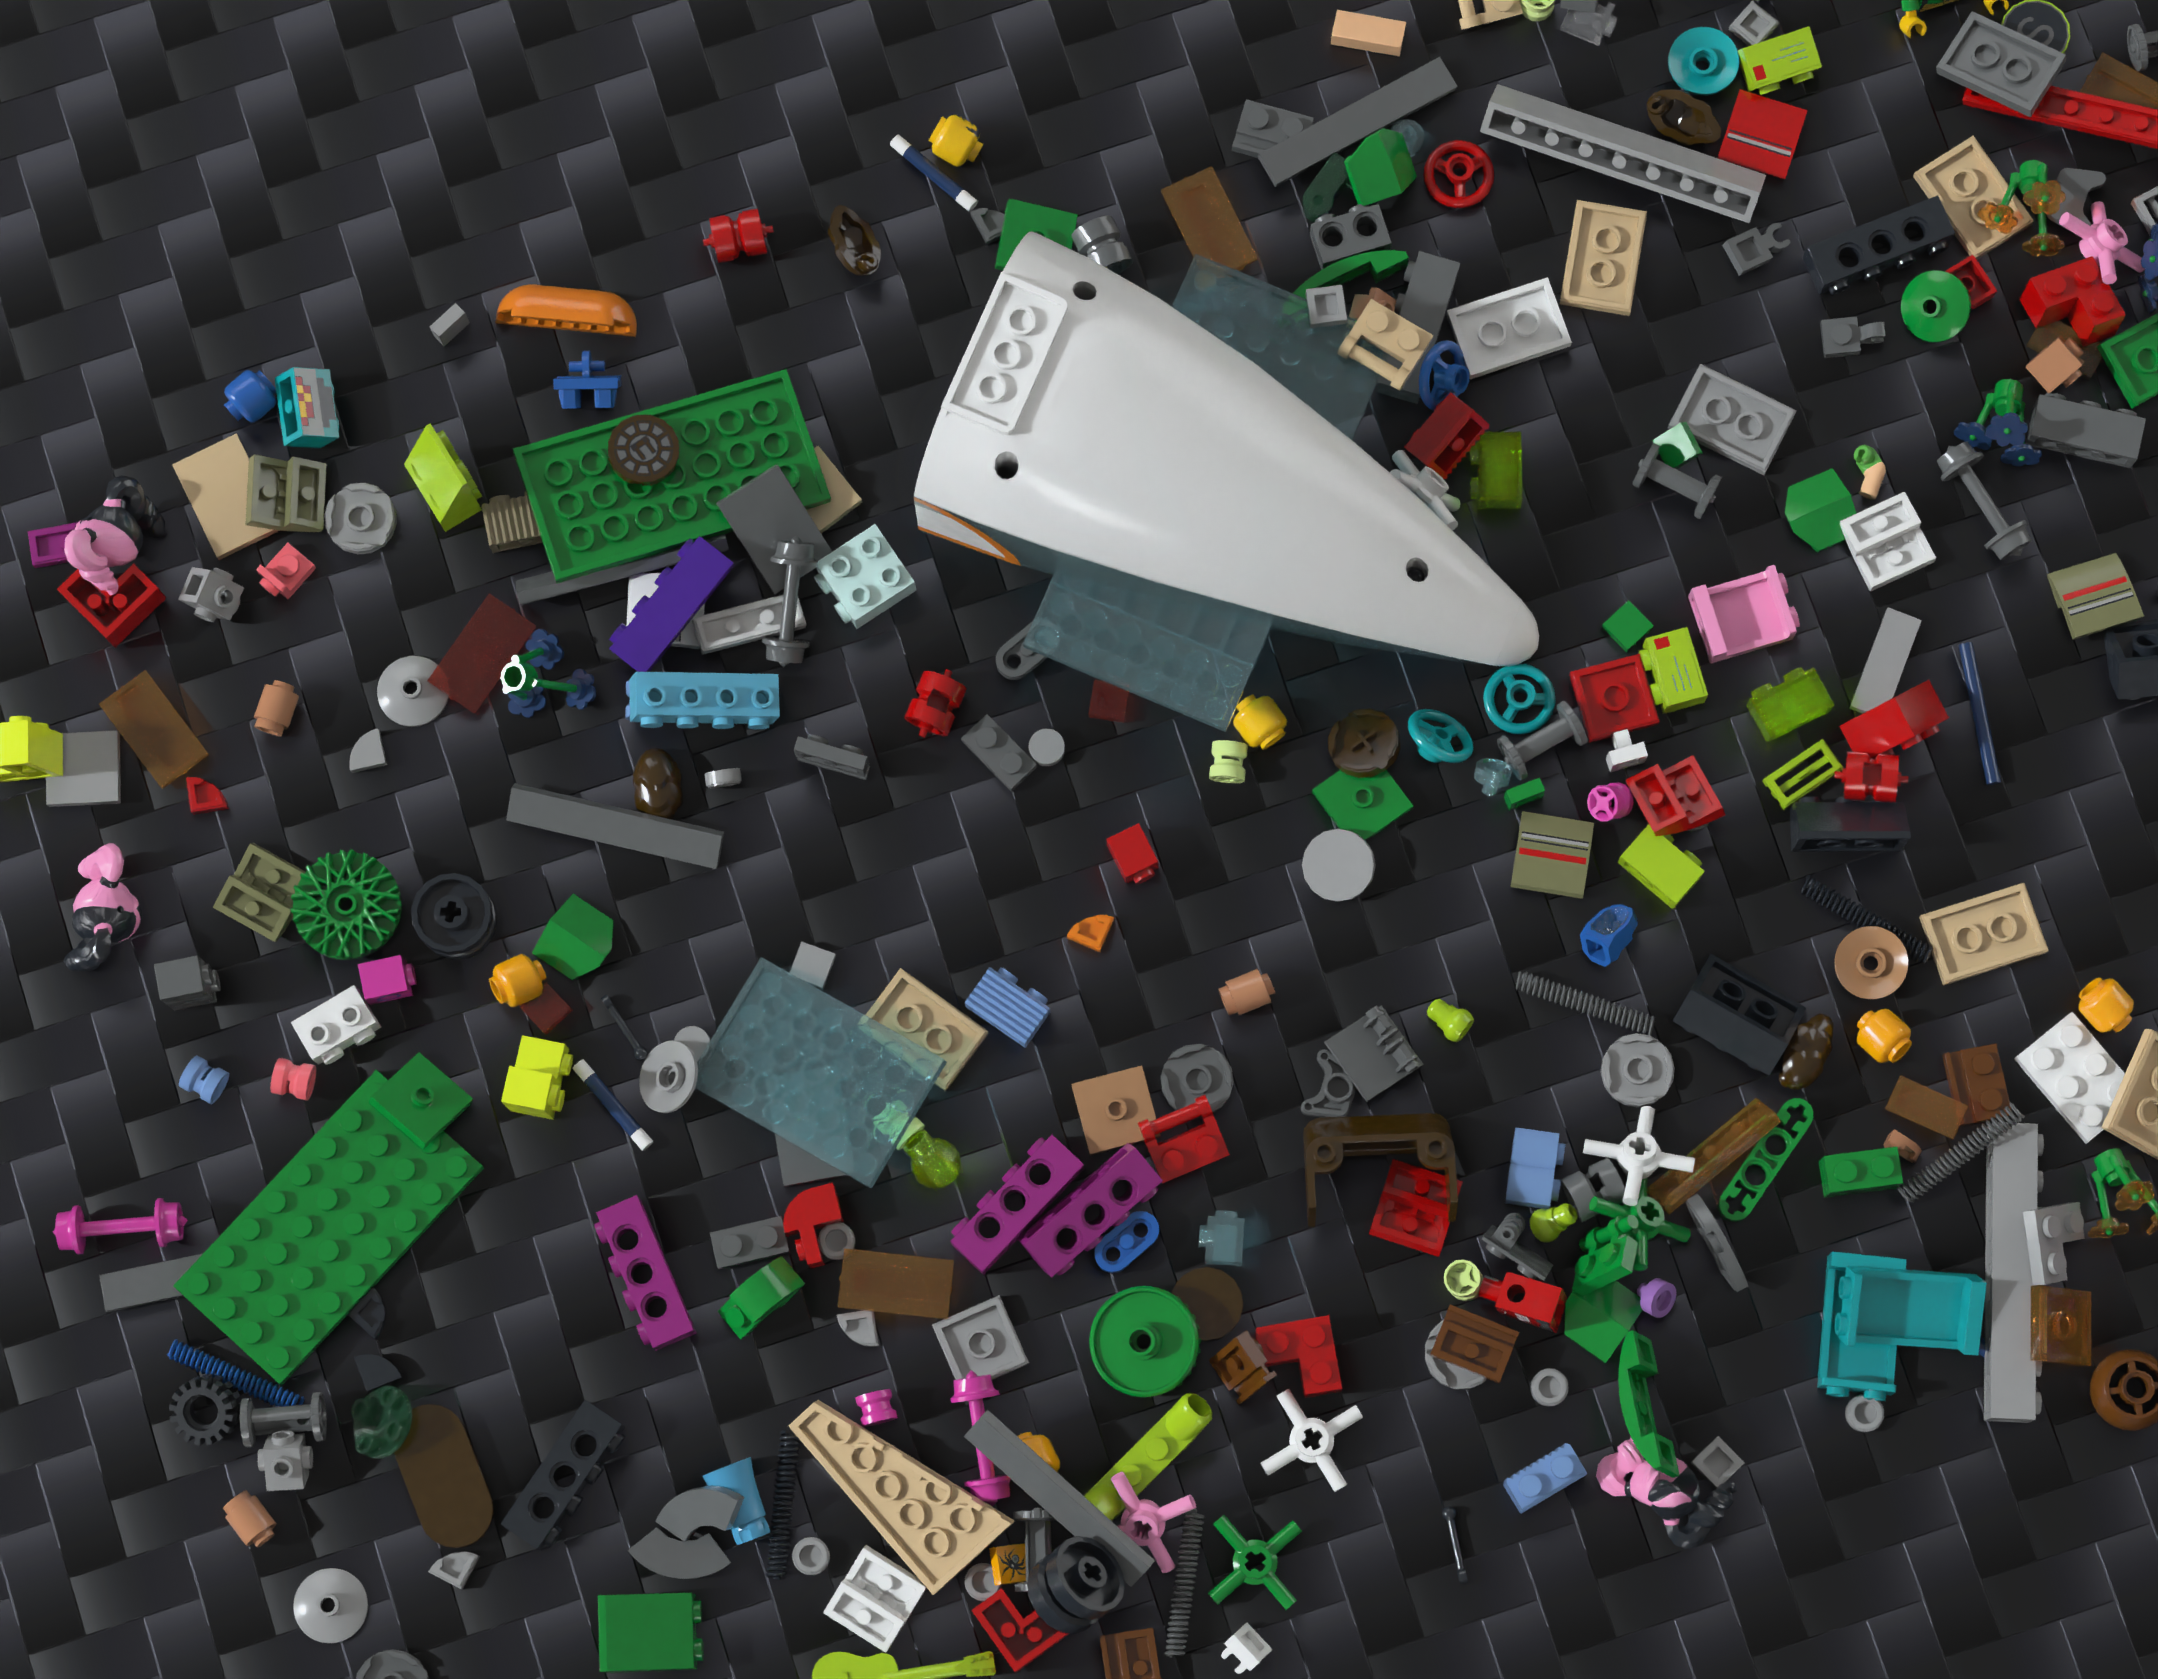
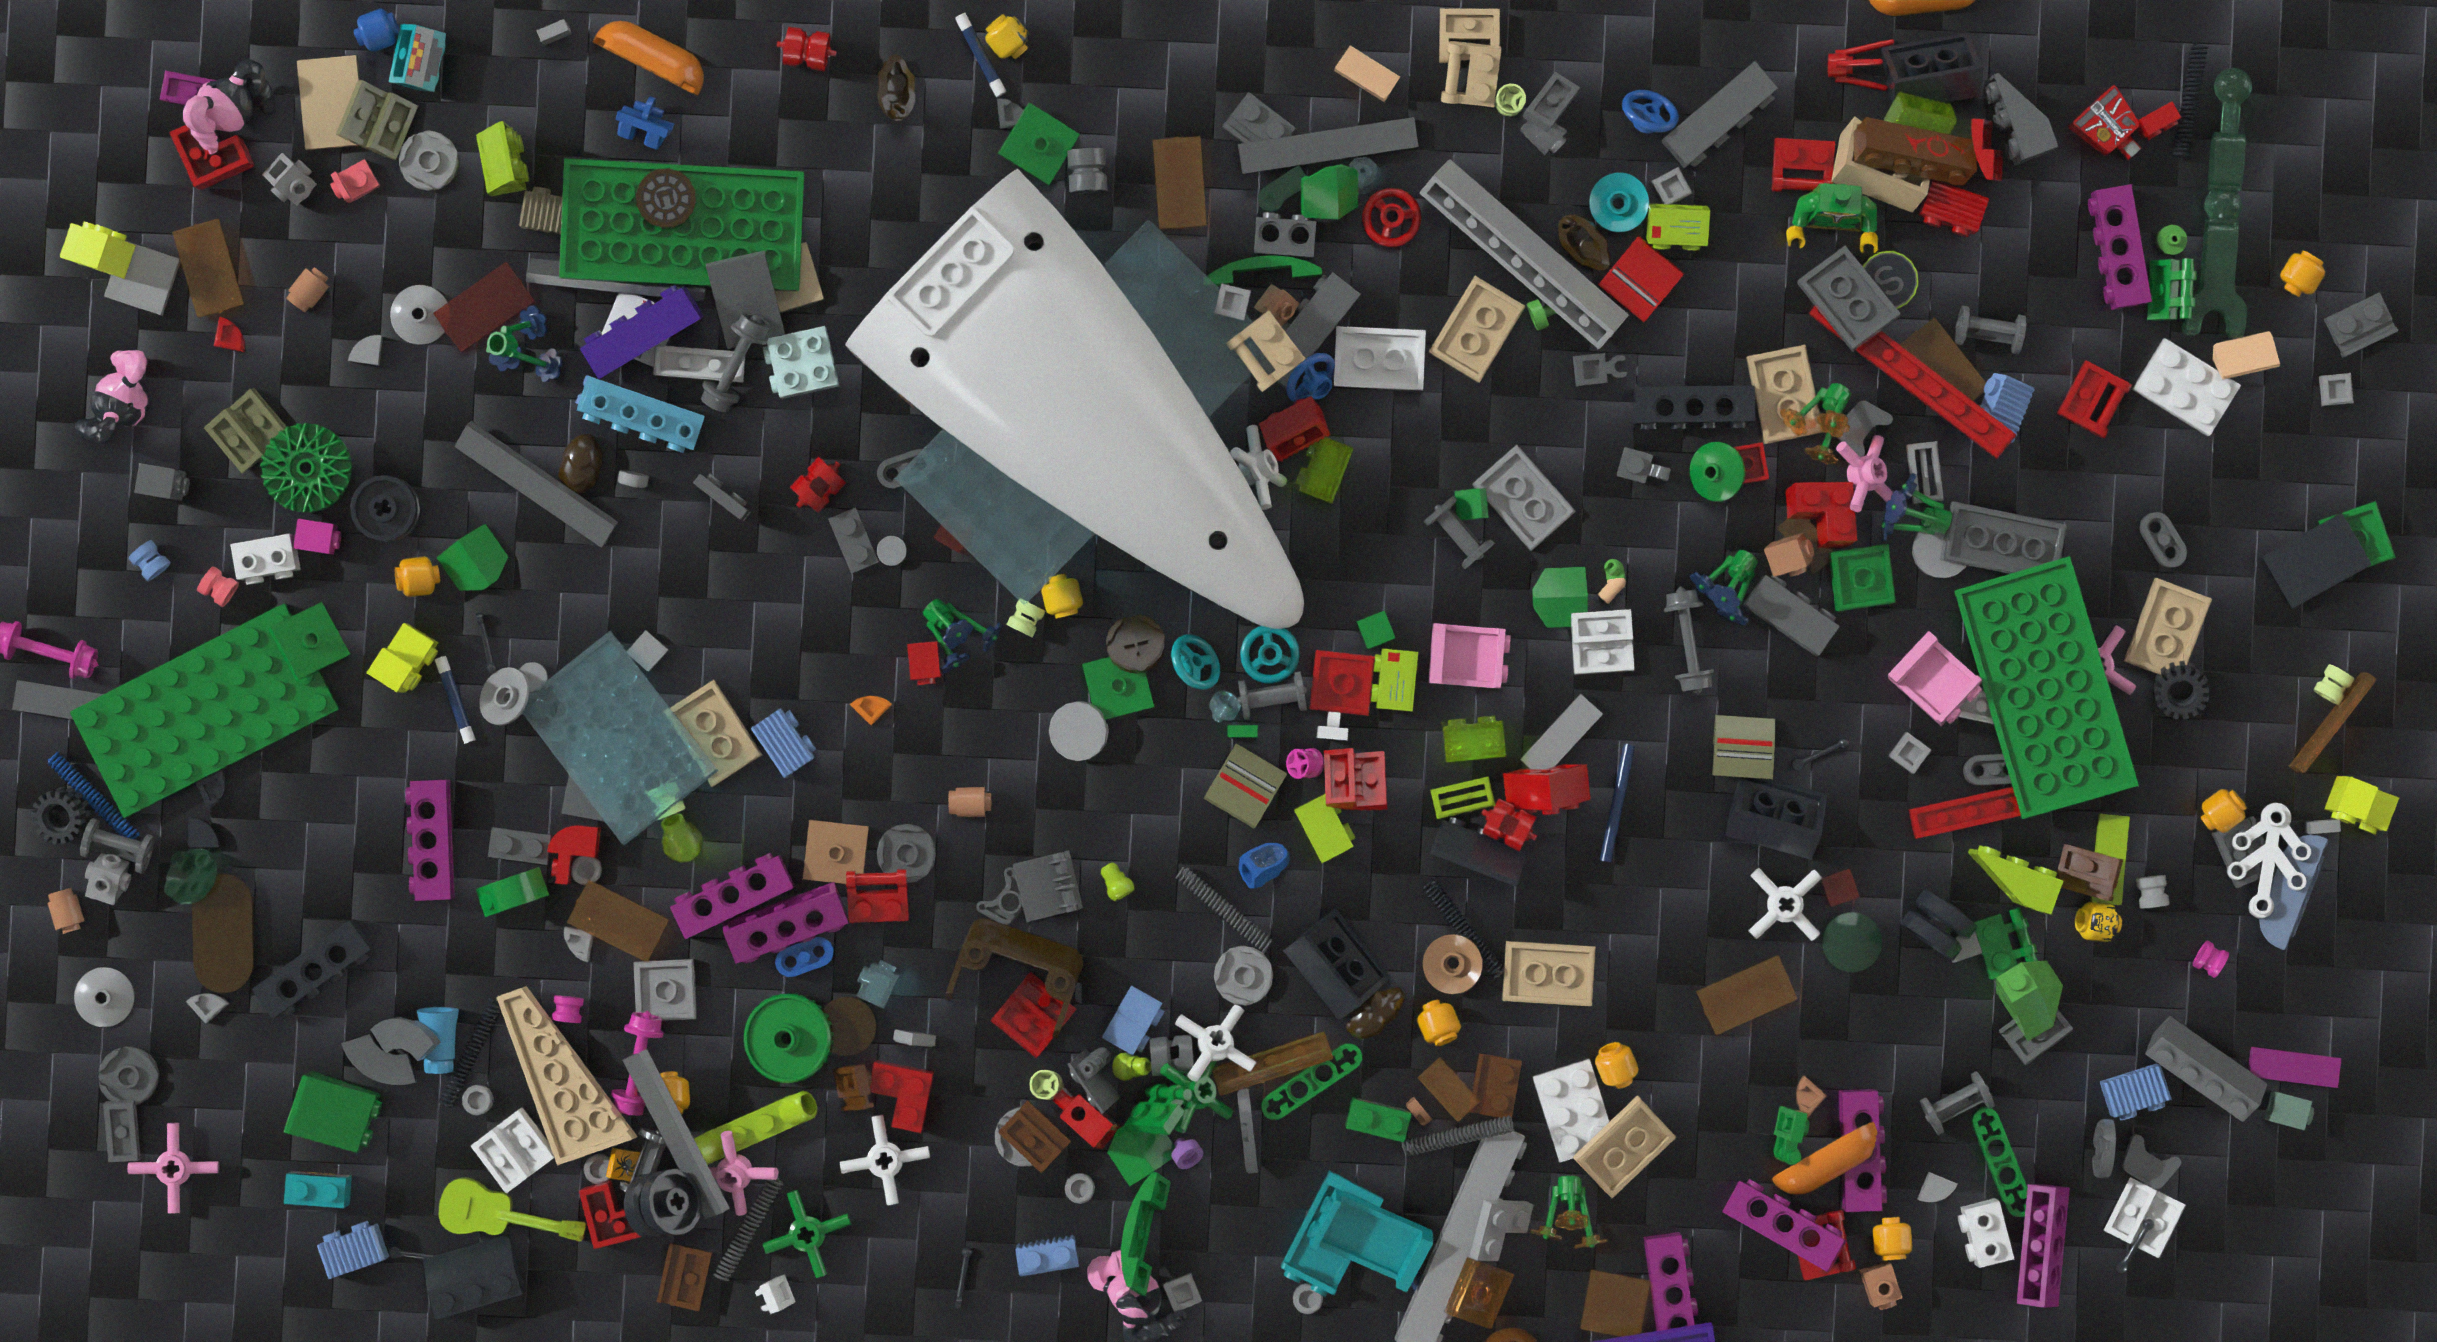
camera: 15 degrees right, 10 degrees up
clear red tile [520,982,573,1035] -> none
none -> light grey tile [893,1030,936,1047]
none -> plant [923,598,1004,674]
none -> bright green tile [1526,299,1557,331]

